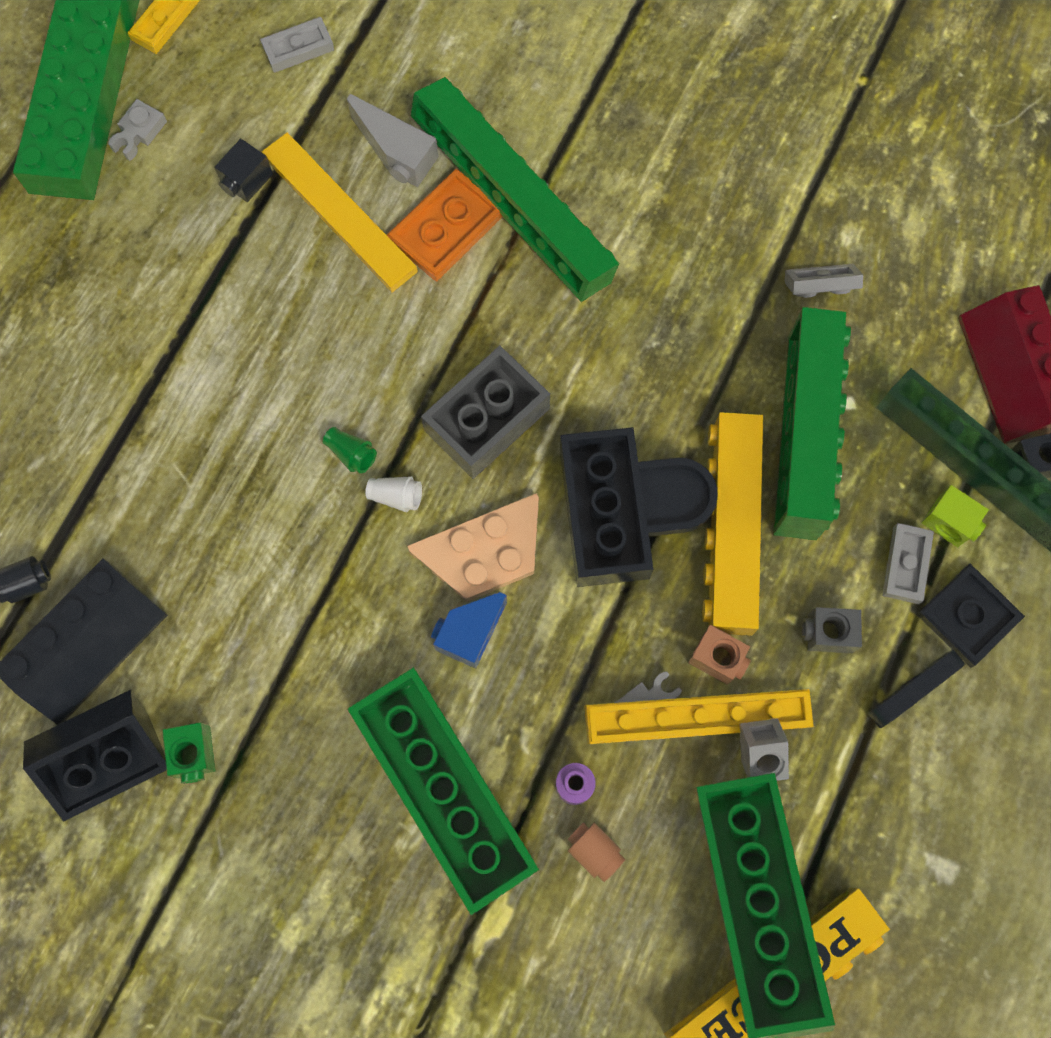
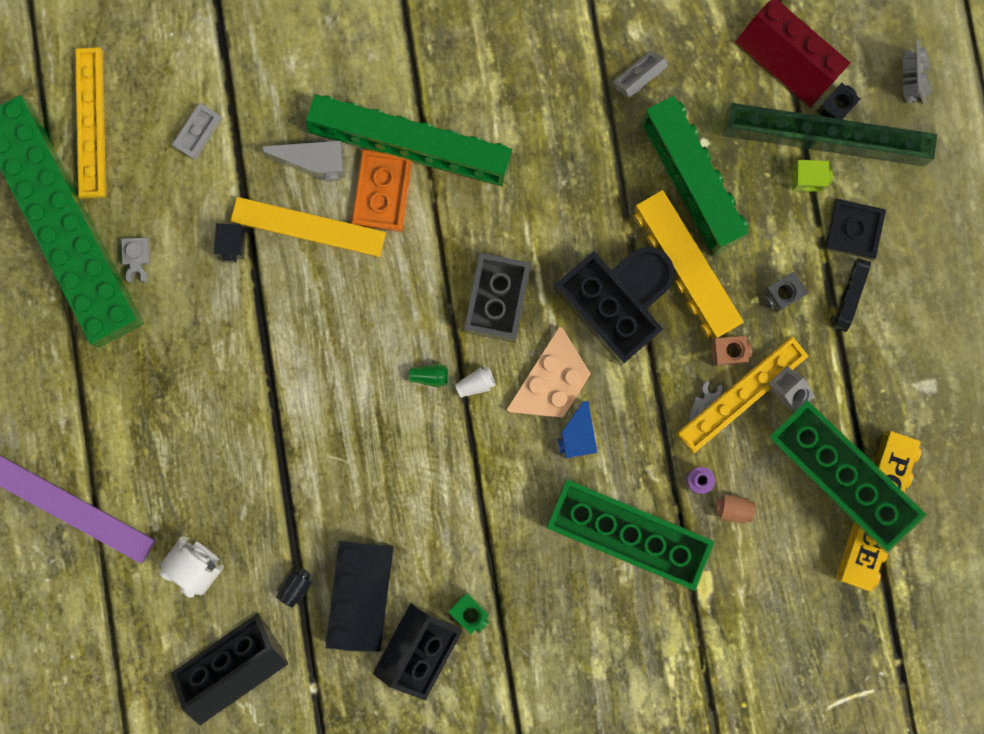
camera: 35 degrees left, 10 degrees up
light grey plate [882,523,934,604] -> none

